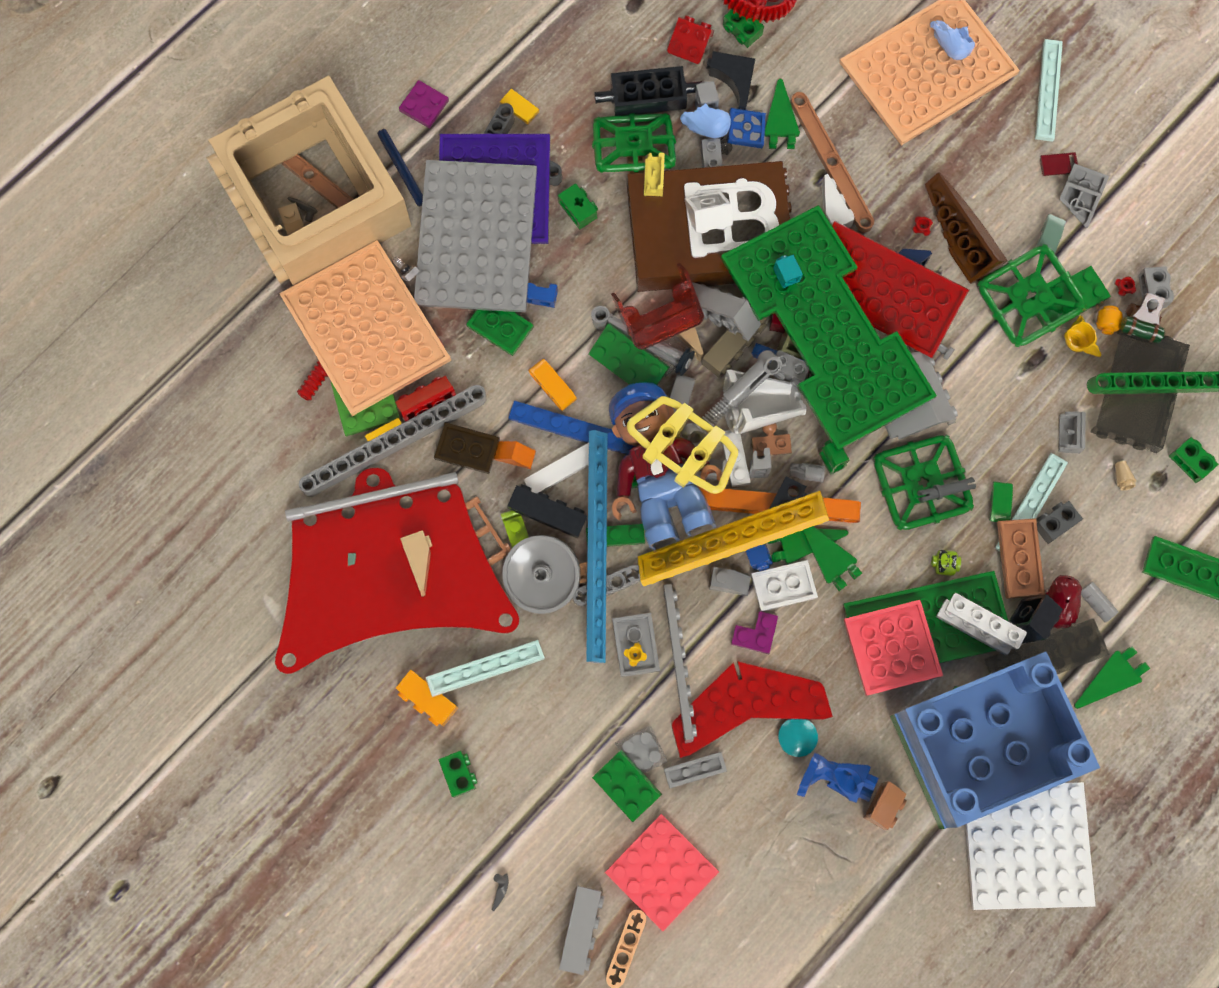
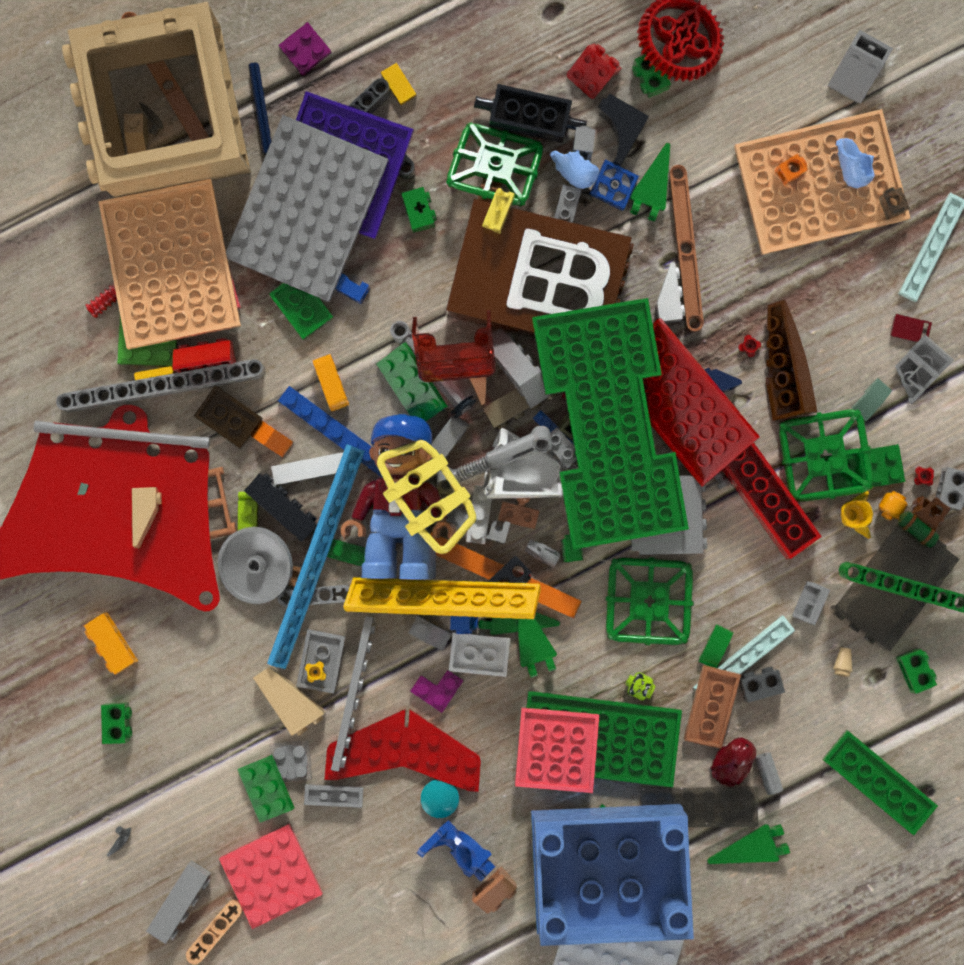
camera: 20 degrees right, 10 degrees up
piece [393,257,419,281] -> none
light aqua tile [426,640,545,697] -> none
white slope [685,191,733,233] -> none
teal brick [773,255,803,288] -> none
dark grey pin [917,477,976,503] -> none
white fence [936,593,1027,655] -> none
black brick [1009,594,1063,644] -> none
none -> tan slope [253,666,326,736]
none -> red brick [722,443,822,559]
none -> orange brick [775,154,808,186]
none -> clear smoke brick [879,187,910,220]

